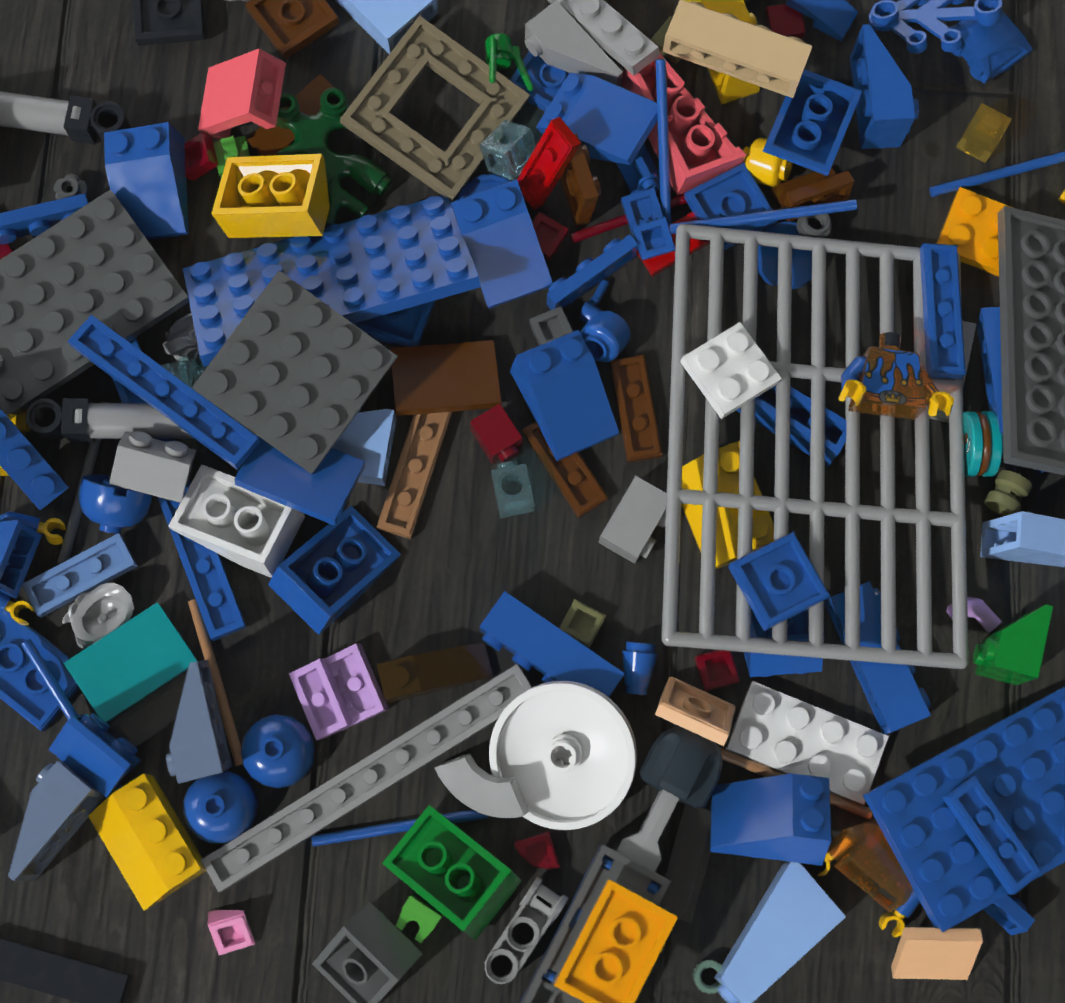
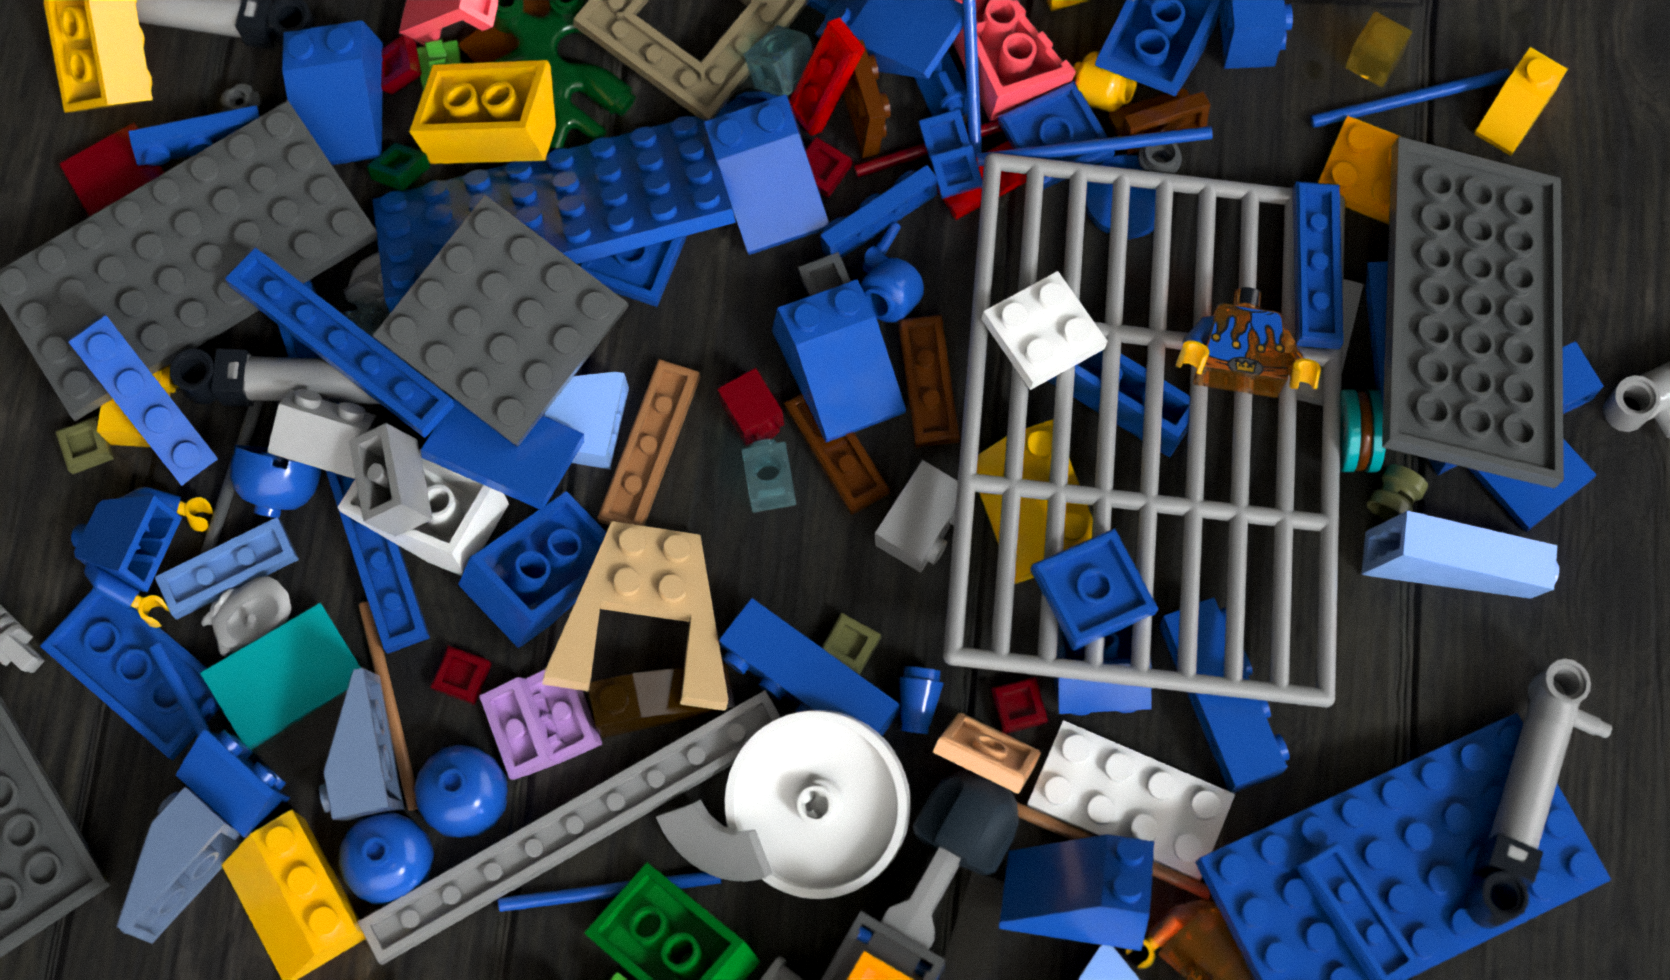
camera: 10 degrees right, 5 degrees down
reddish brown tile [390,340,501,416] -> none
dark red tile [514,831,560,869] -> none
lavender arm [947,597,1002,633] -> none
green slope [973,605,1053,686] -> none
none -> light grey brick [349,423,433,536]
none -> dark green tile [367,142,430,191]
none -> dark red tile [431,646,492,706]
none -> tan wing [542,521,728,711]

